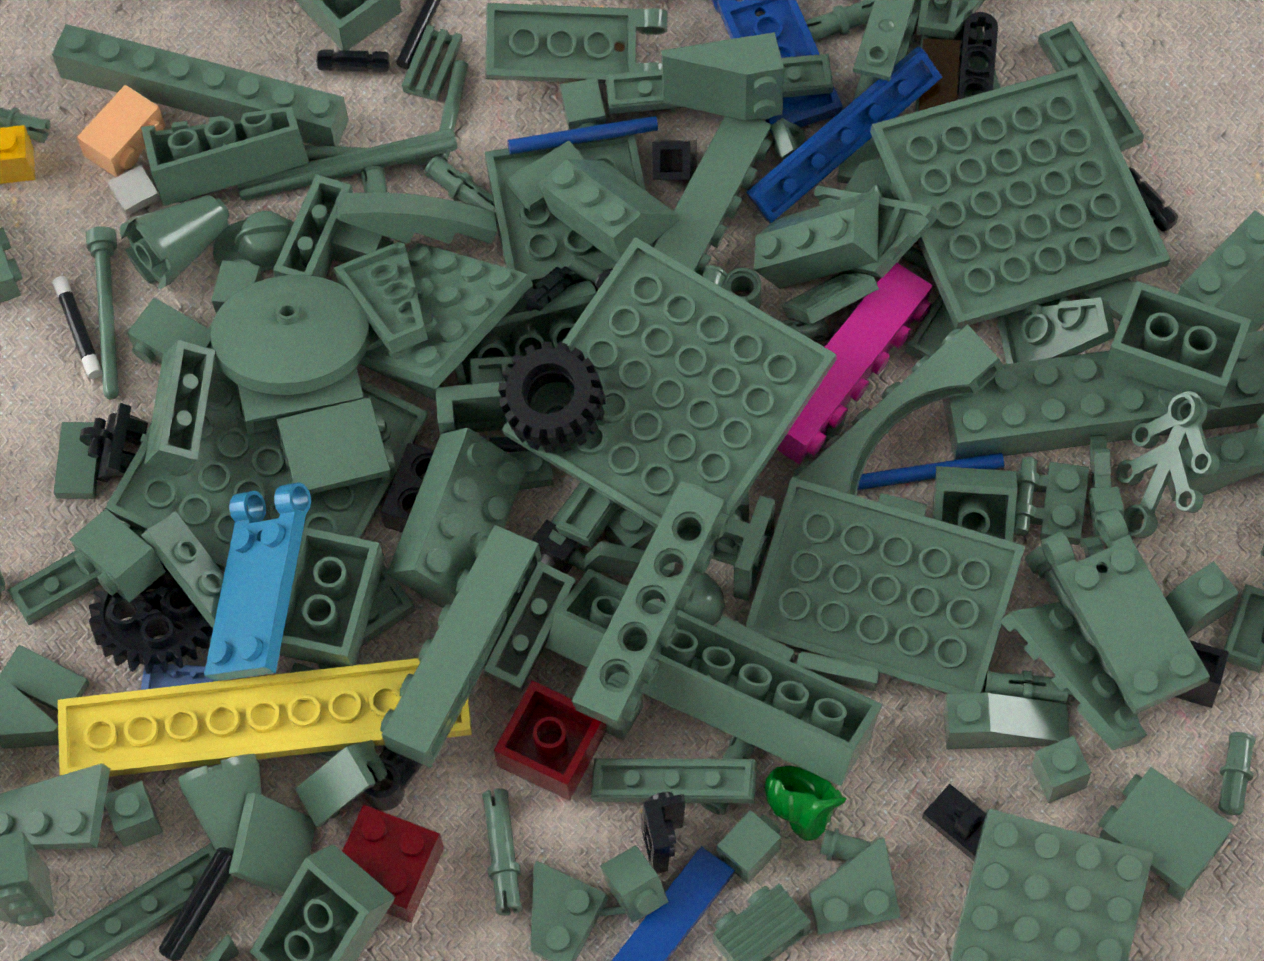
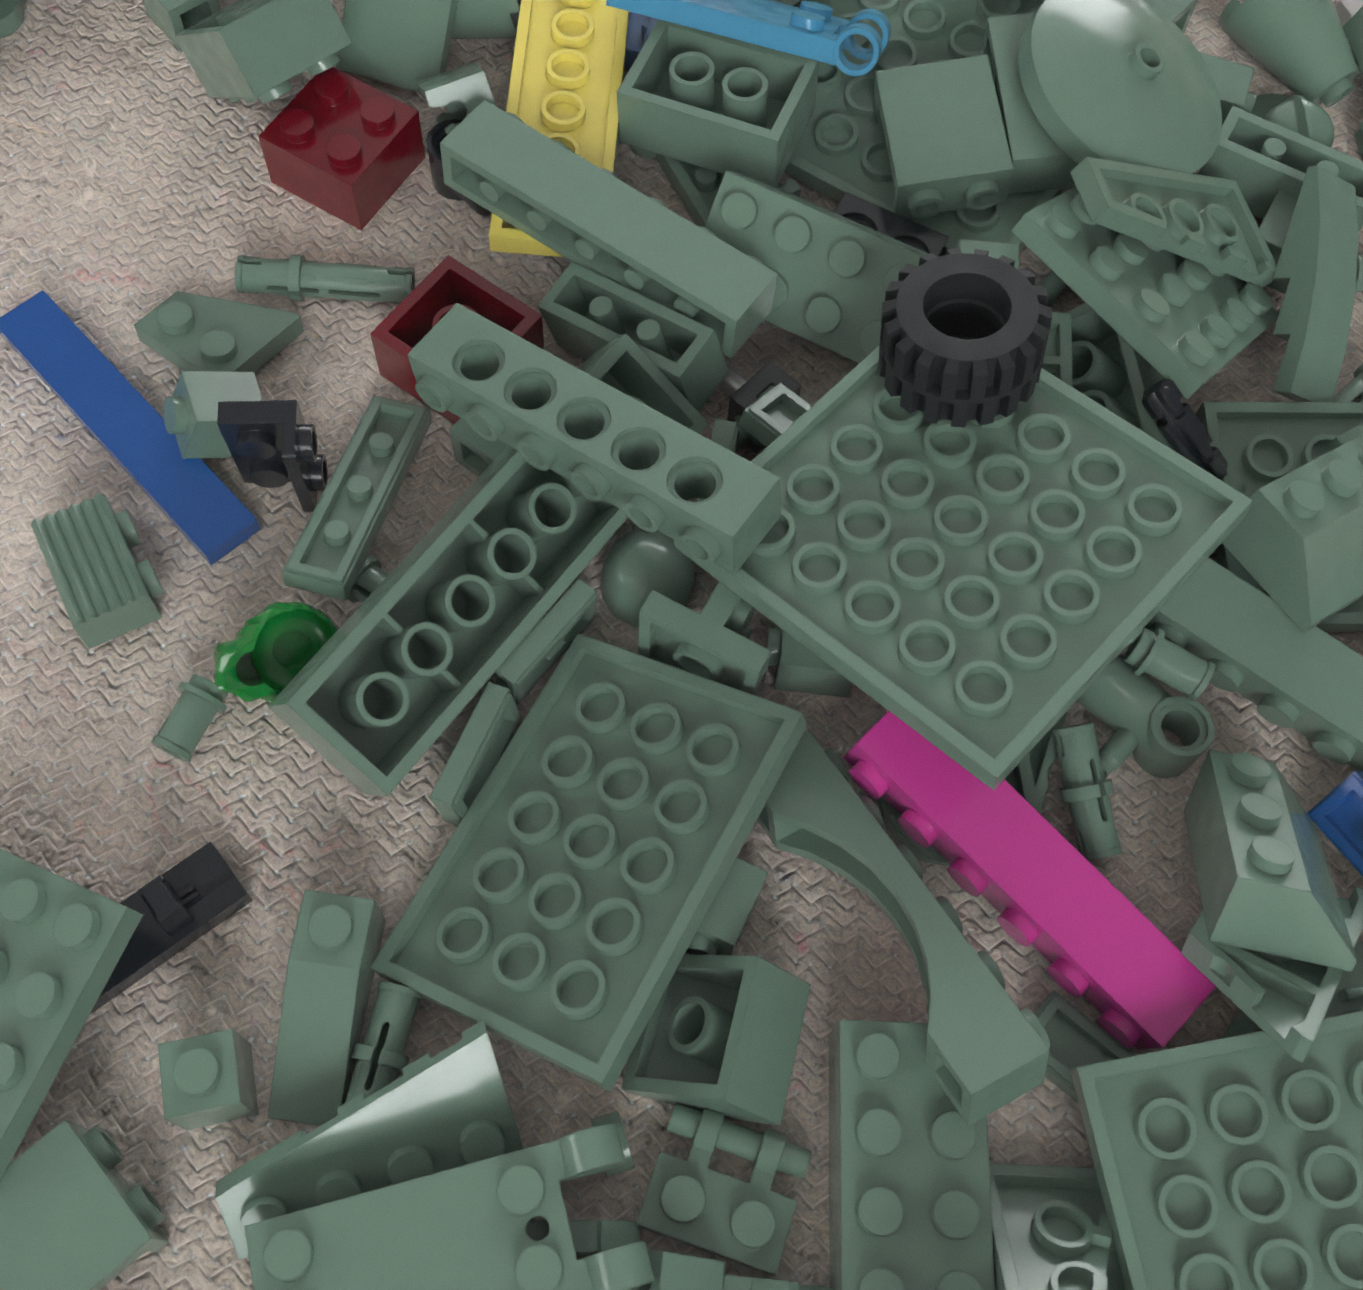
camera: 90 degrees right, 0 degrees up
sand green brick [717,810,782,884] -> none
sand green tile [782,271,879,324] -> none
sand green wing [808,837,901,935] -> none
blue bar [858,453,1005,490] -> none

